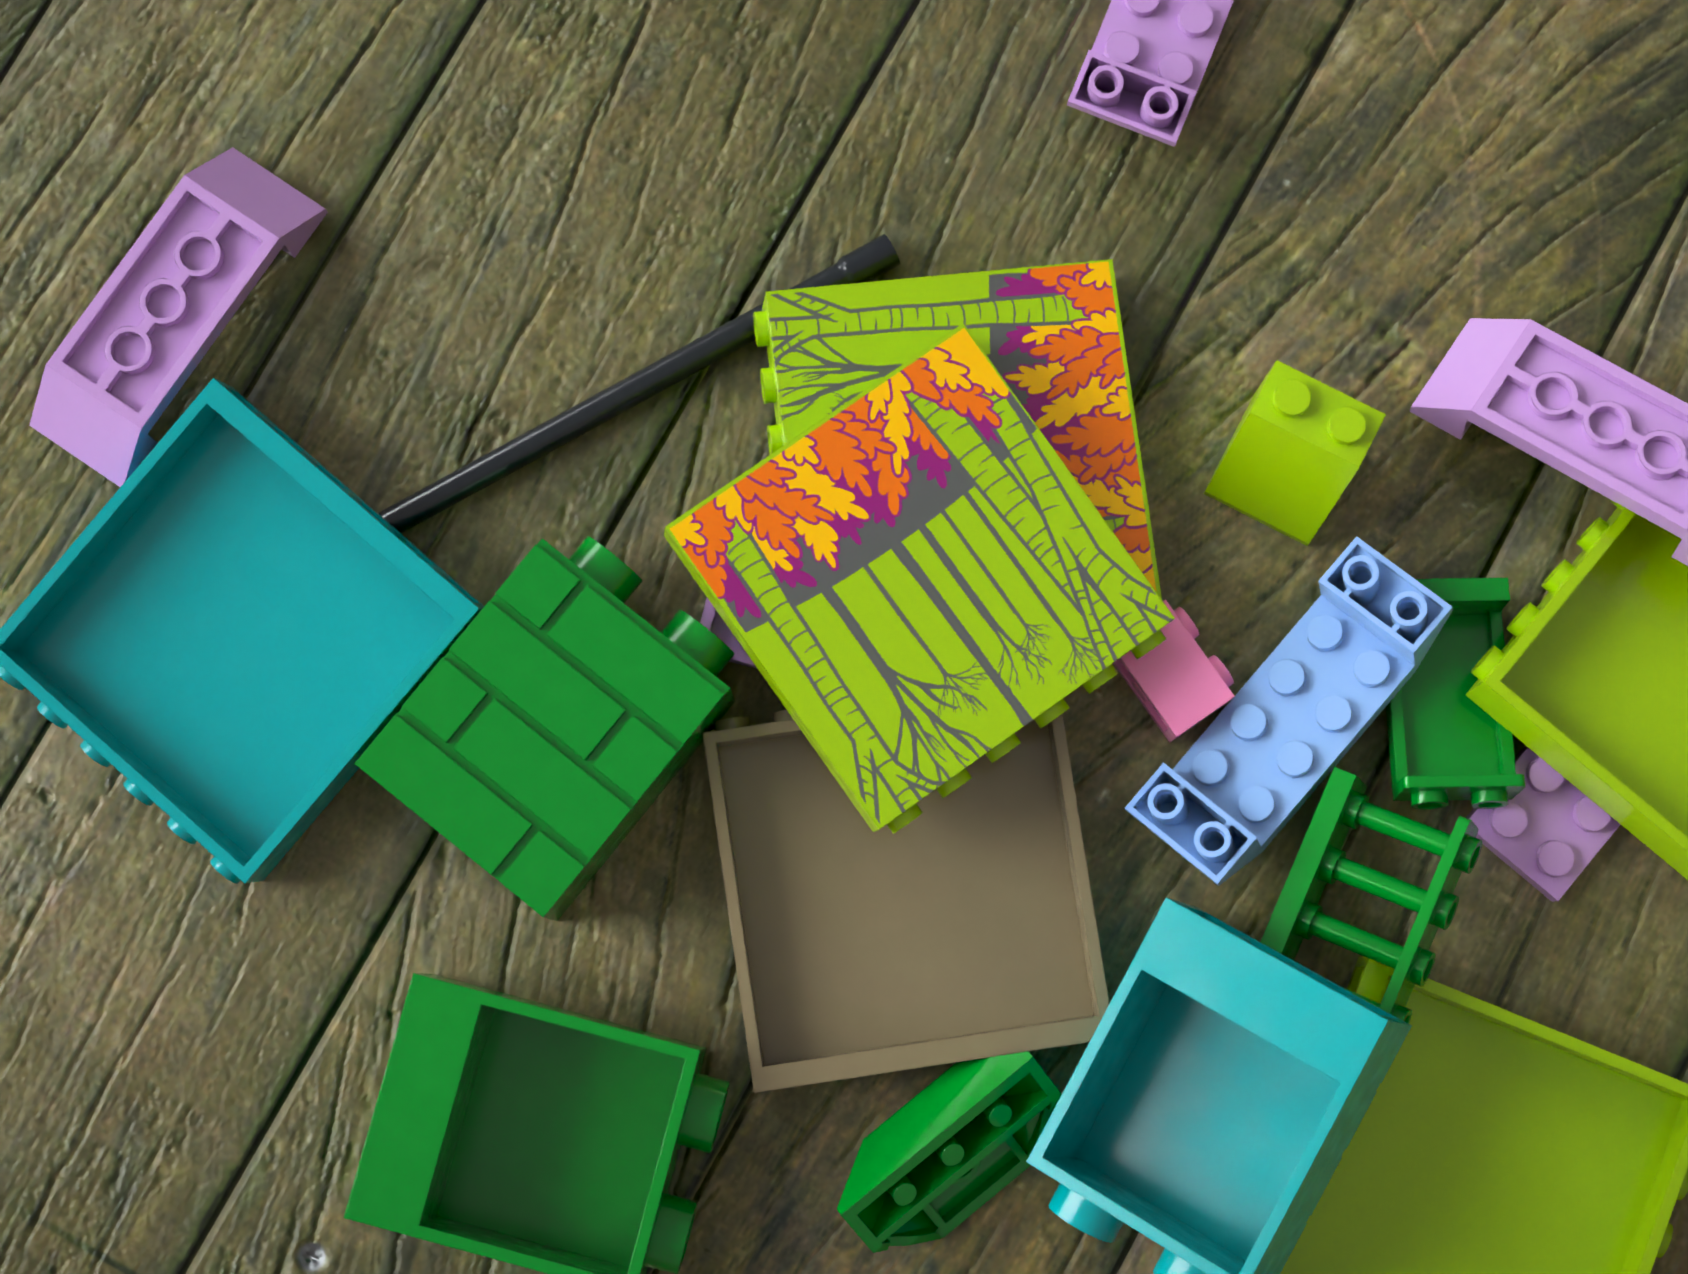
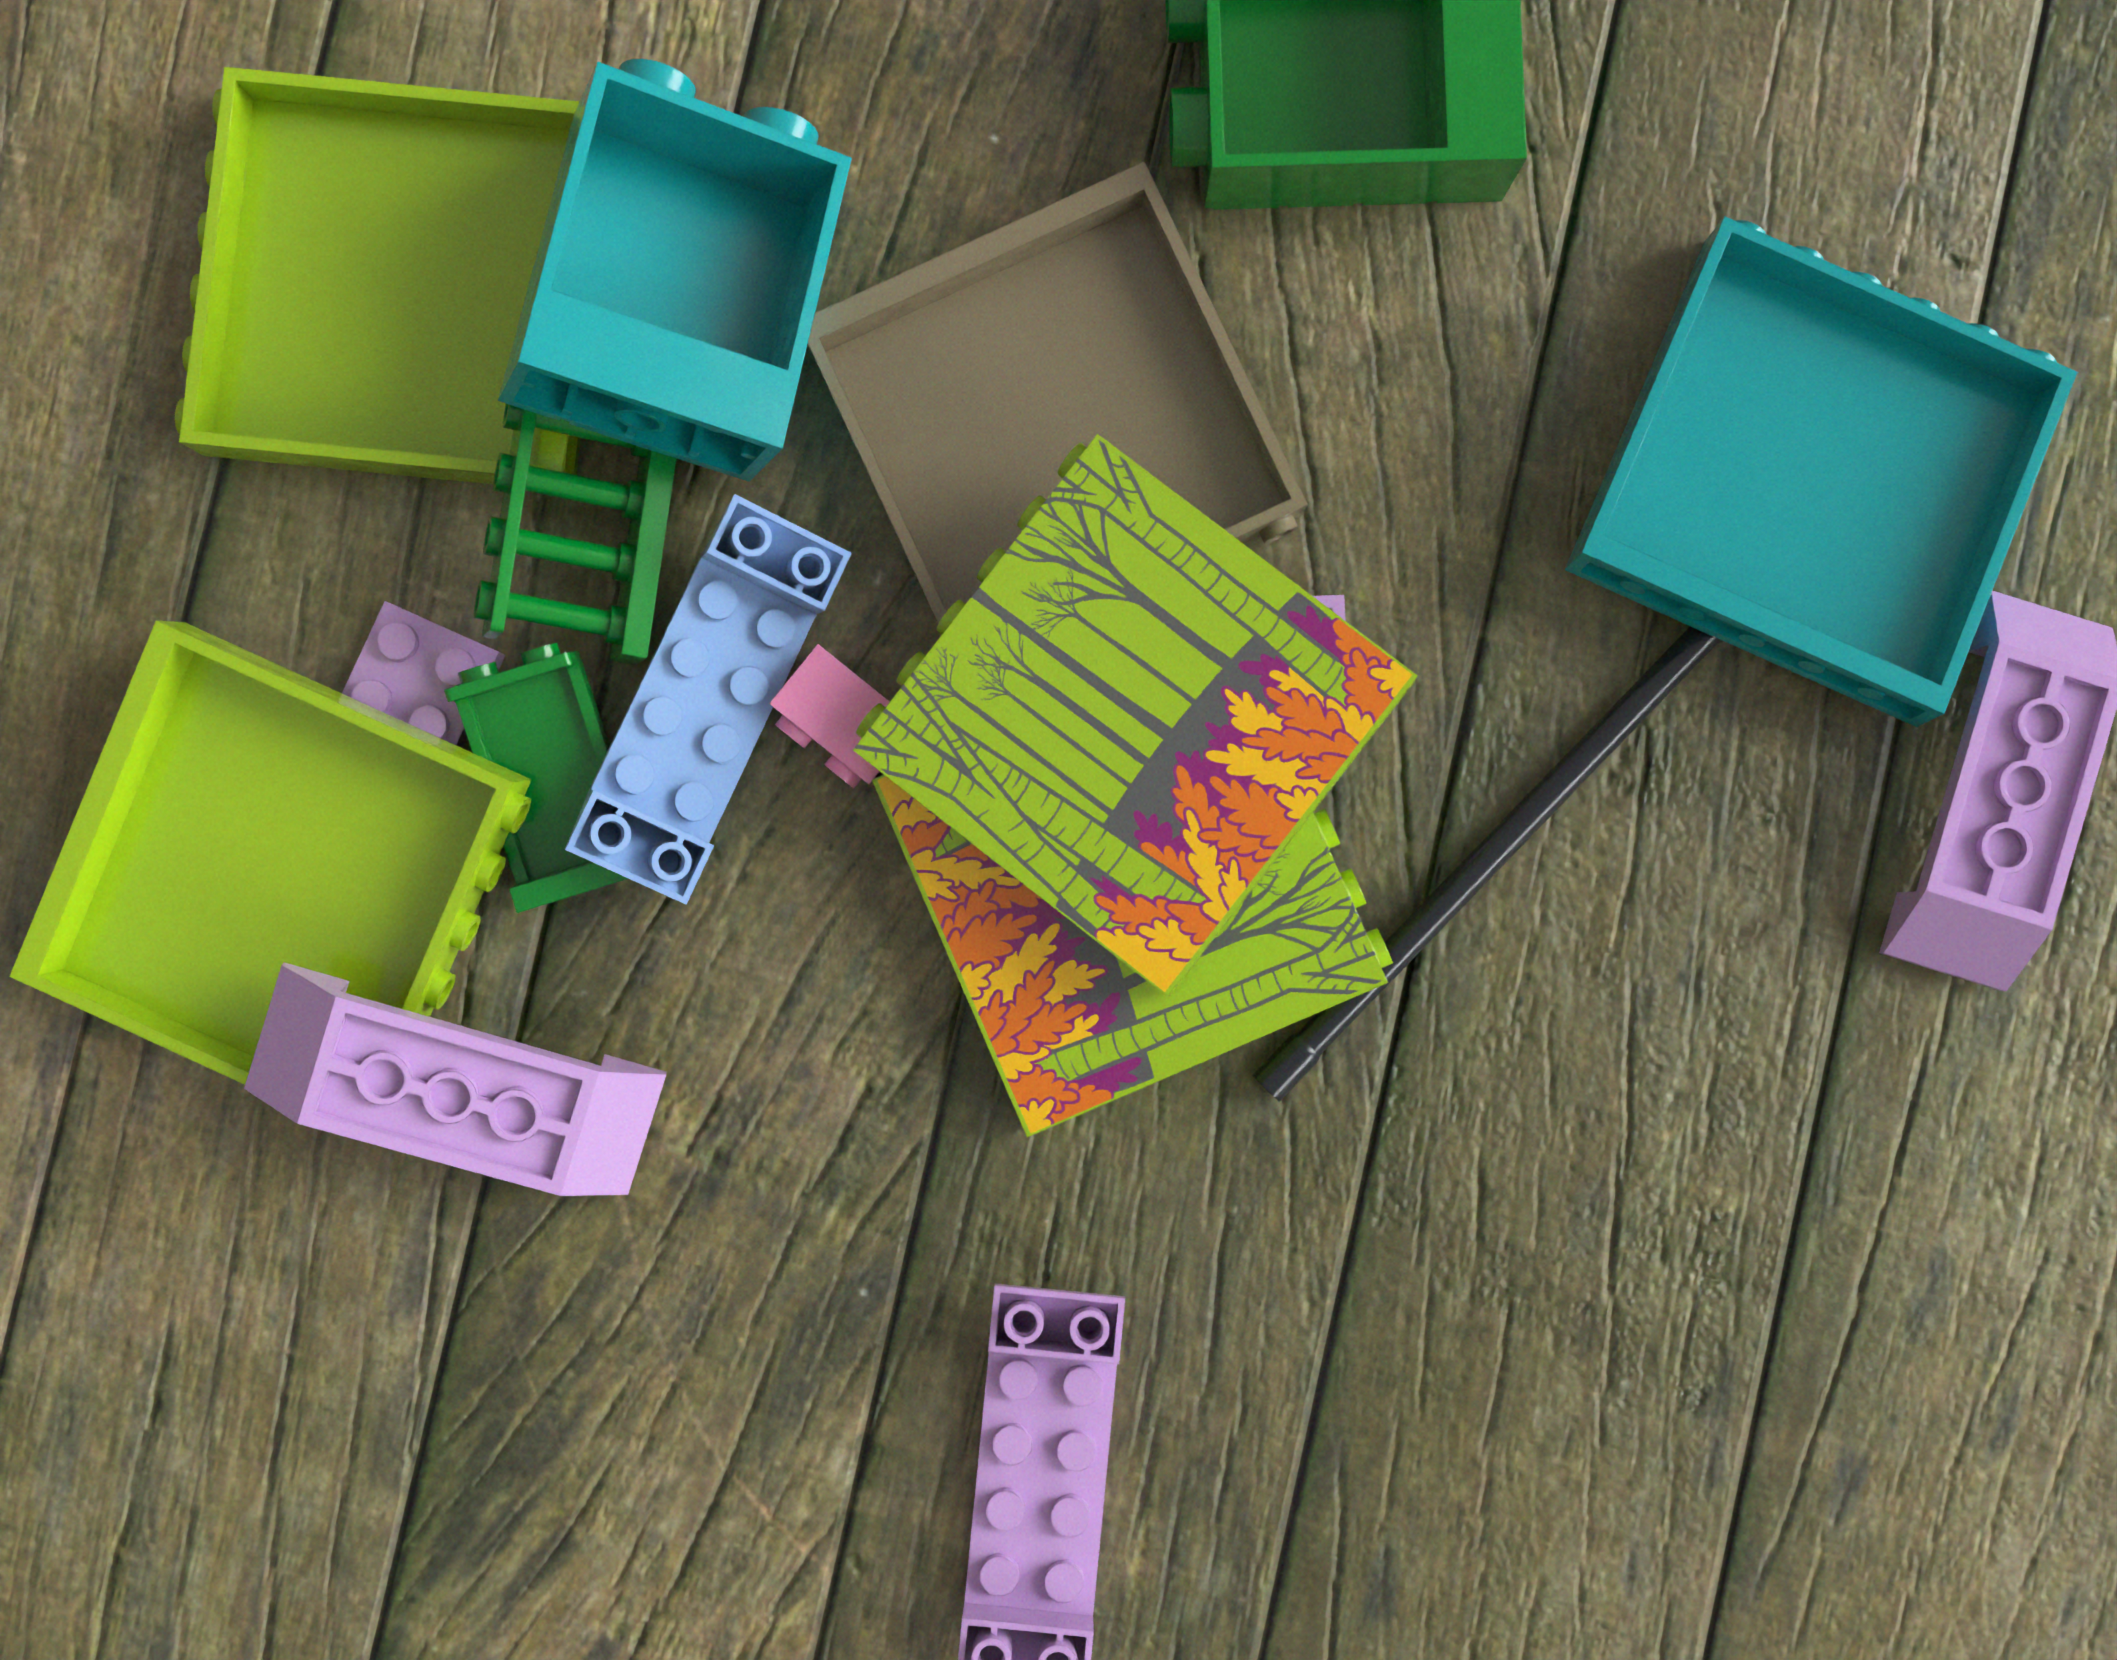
camera: 165 degrees right, 5 degrees up
green brick [354,536,735,921] -> none
green wedge [837,1051,1062,1253] -> none
lime slope [1203,360,1386,546] -> none

